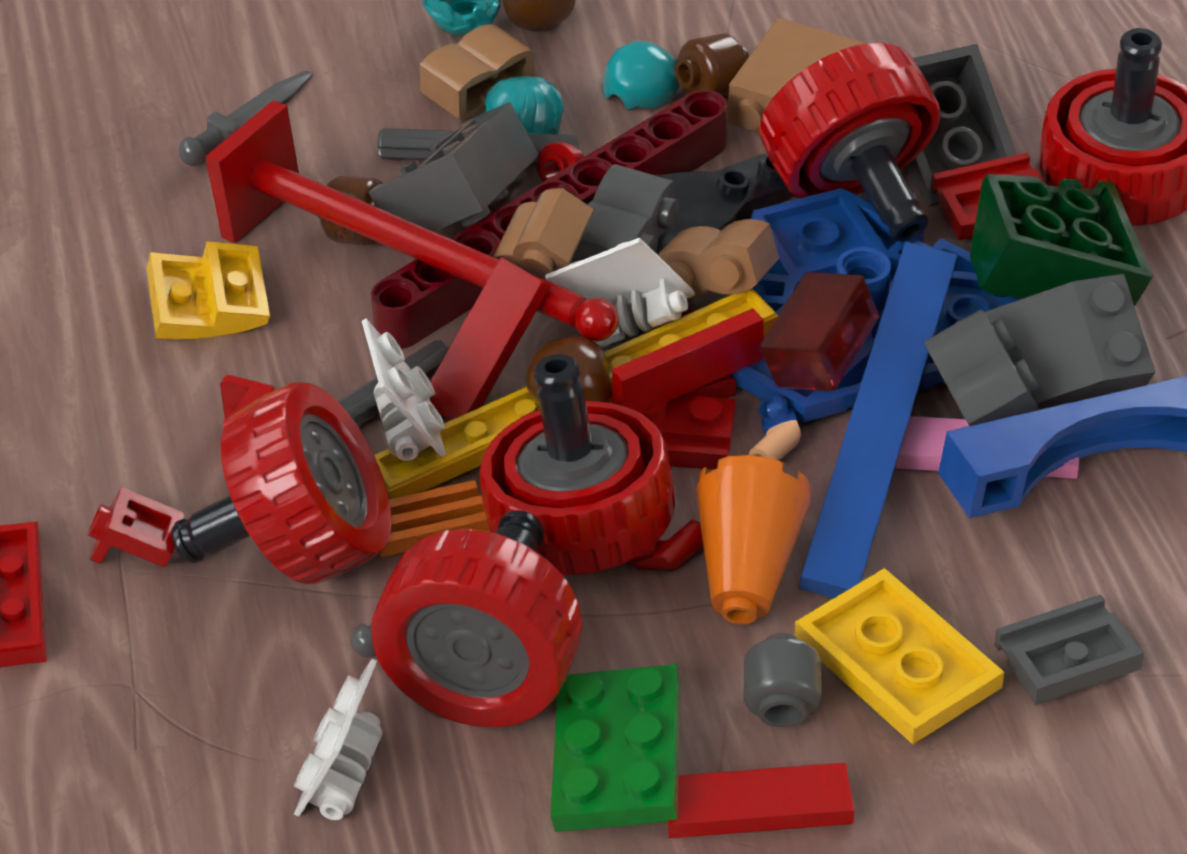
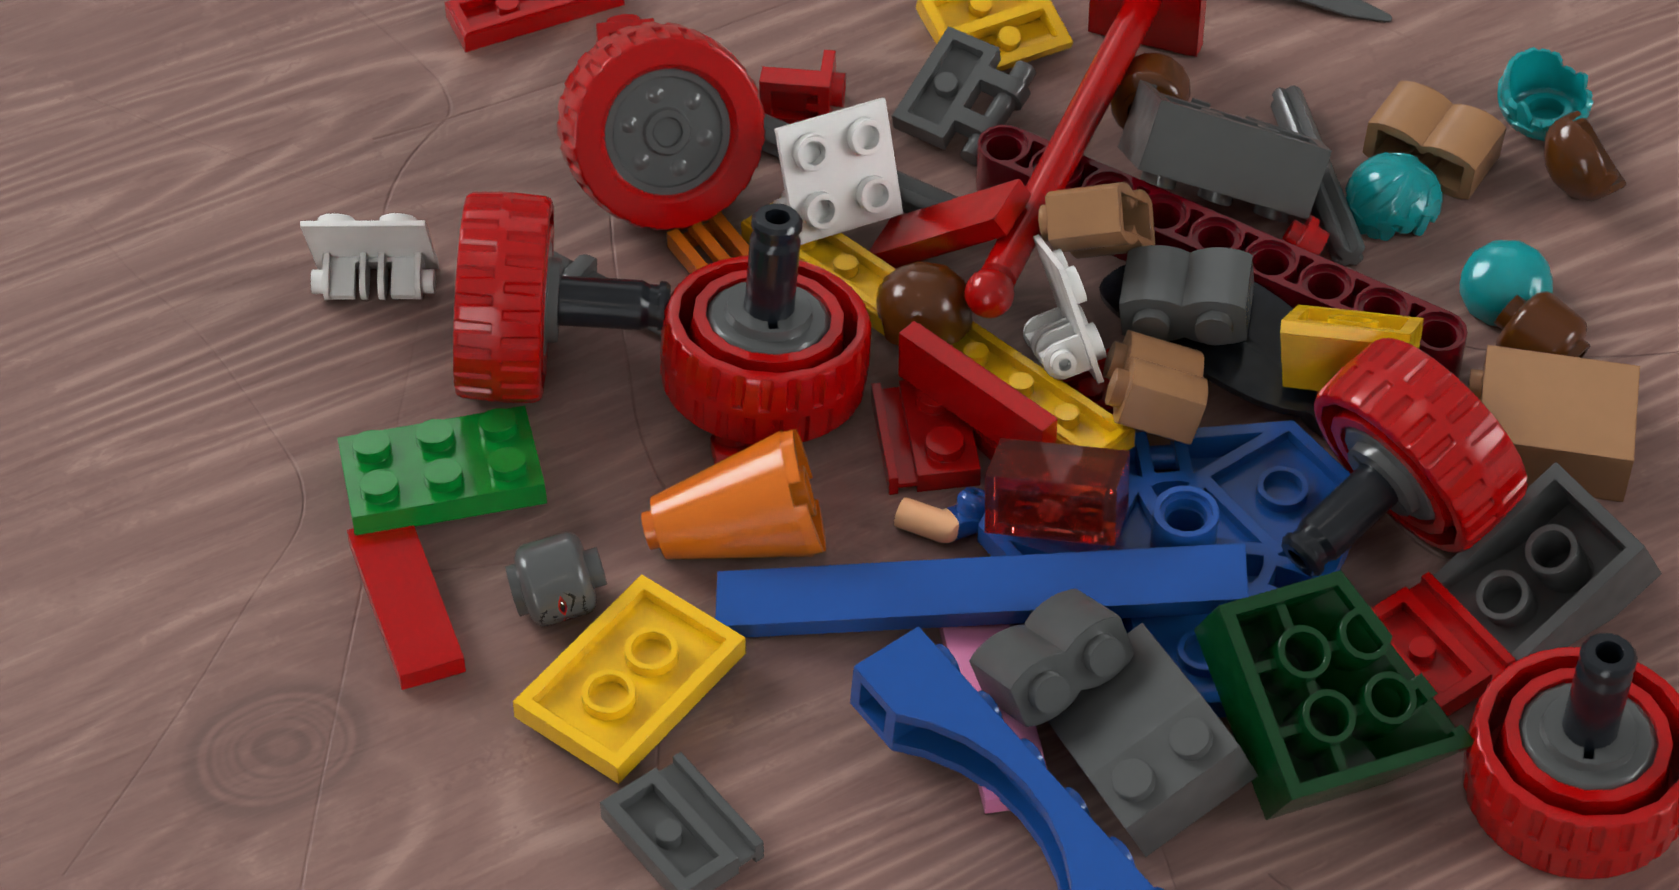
camera: 75 degrees right, 5 degrees up
none -> dark grey plate [892,26,1036,166]
none -> yellow slope [1280,304,1424,391]

